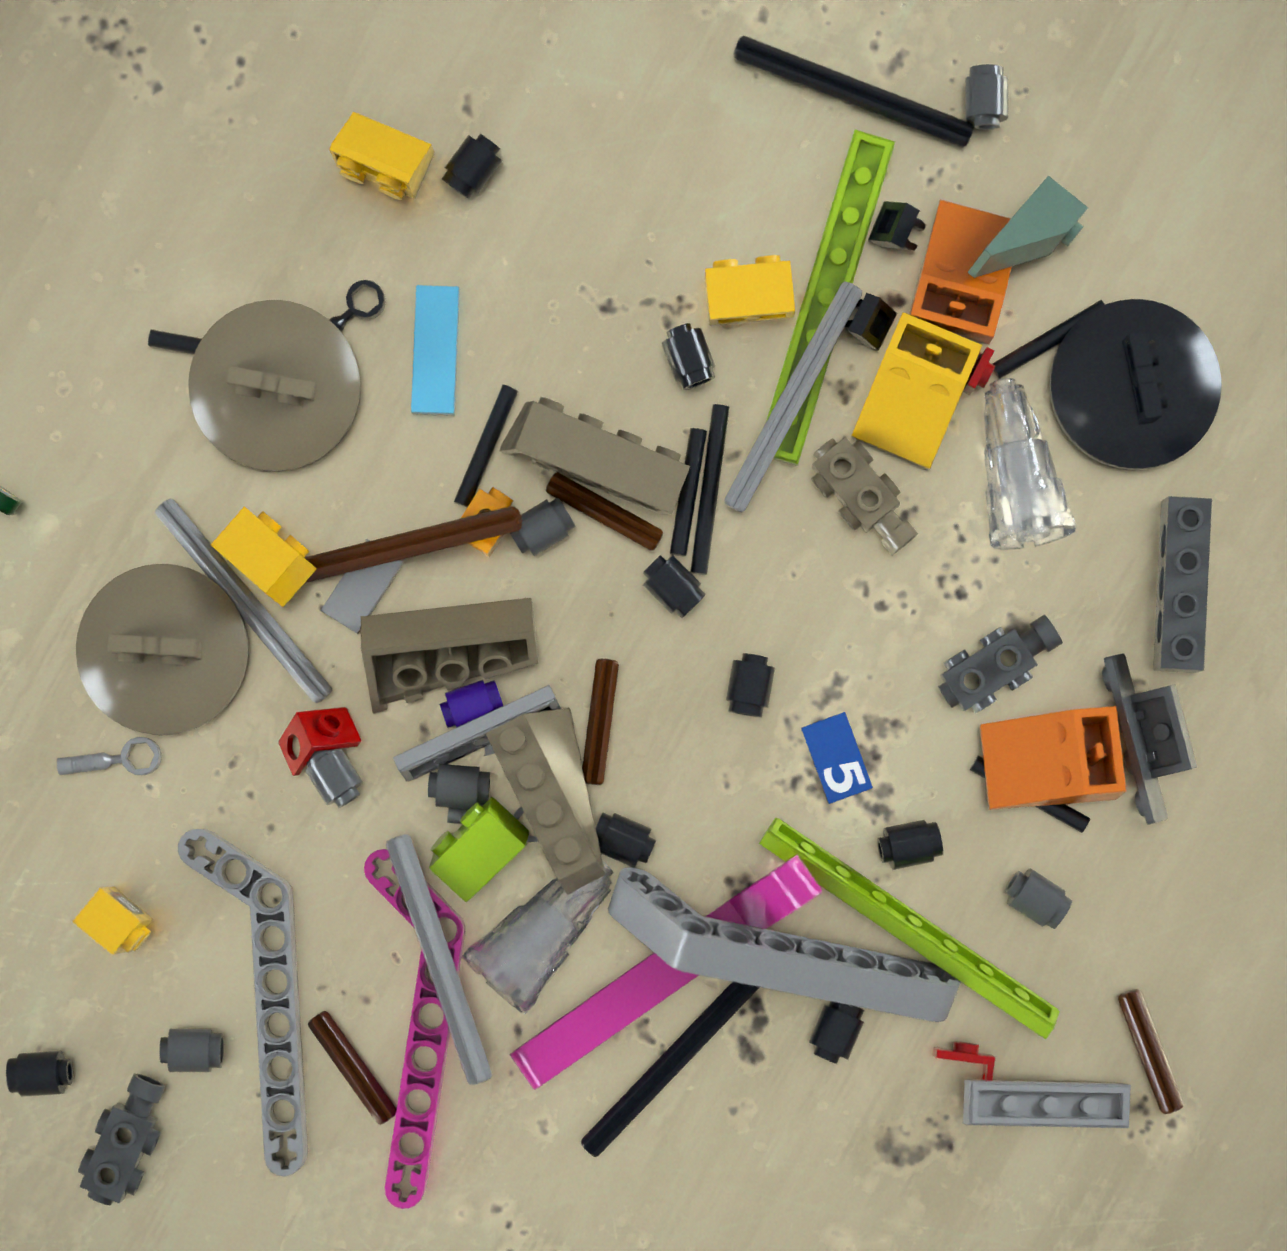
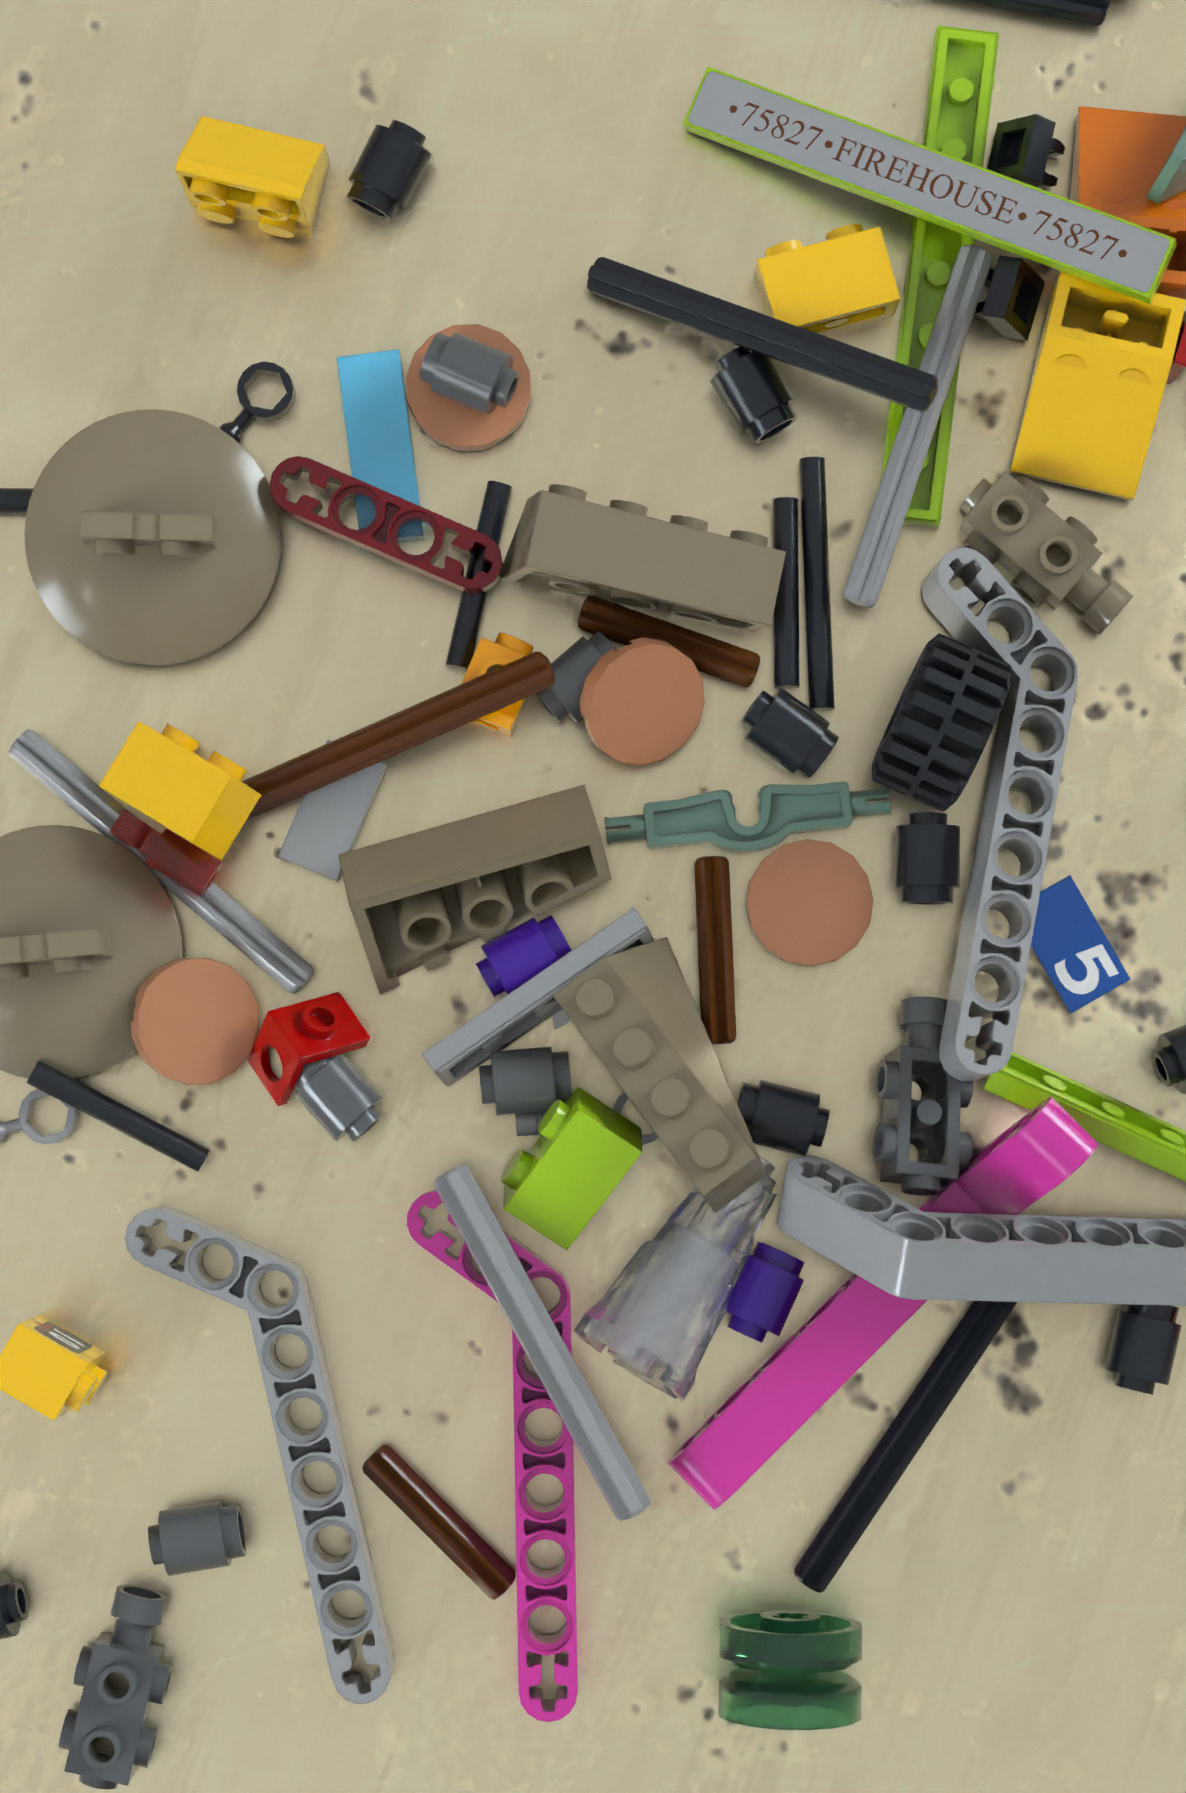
camera: 15 degrees left, 0 degrees up
none -> black bar [26,1060,210,1172]
none -> clear red bar [109,810,223,899]
none -> nougat tile [131,957,259,1085]
none -> dark red beam [270,456,503,594]
none -> nougat tile [406,324,531,452]
none -> dark grey brick [420,333,520,415]
none -> nougat tile [579,637,705,766]
none -> black axle [587,257,939,412]
none -> sand green piece [604,782,891,853]
none -> light grey tile [683,66,1177,305]
none -> clear green wheel [718,1611,862,1730]
none -> dark purple brick [721,1242,805,1343]
none -> nougat tile [746,839,874,966]
none -> black tyre [872,633,1011,812]
none -> dark grey brick [873,997,973,1196]
none -> light grey beam [922,547,1078,1082]

